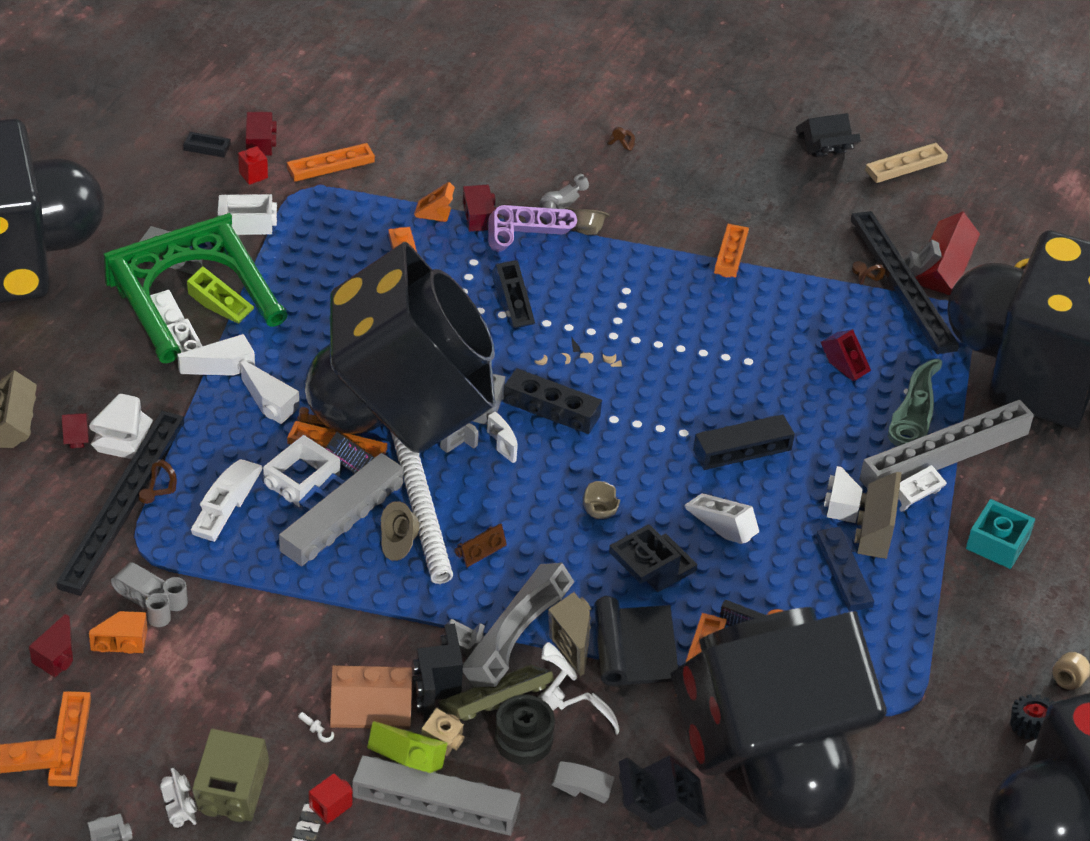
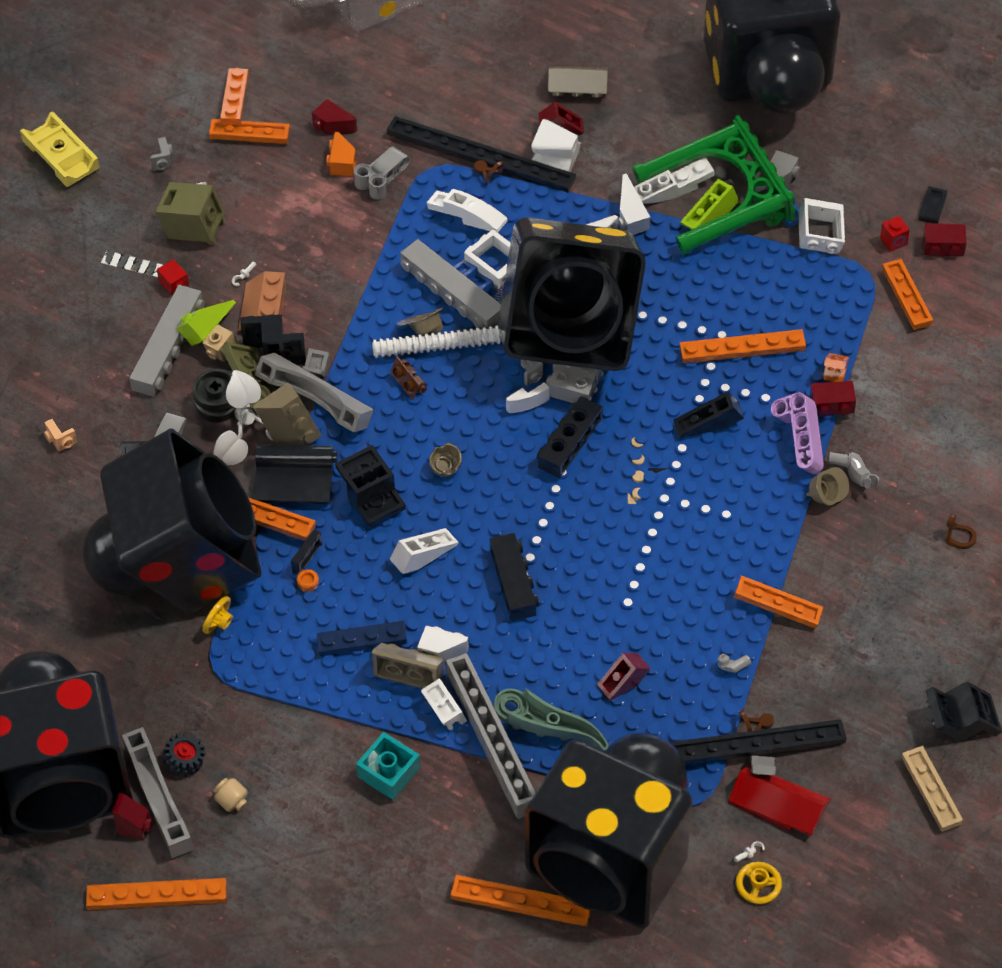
camera: 100 degrees right, 10 degrees up
none -> light grey arm [717,654,751,673]

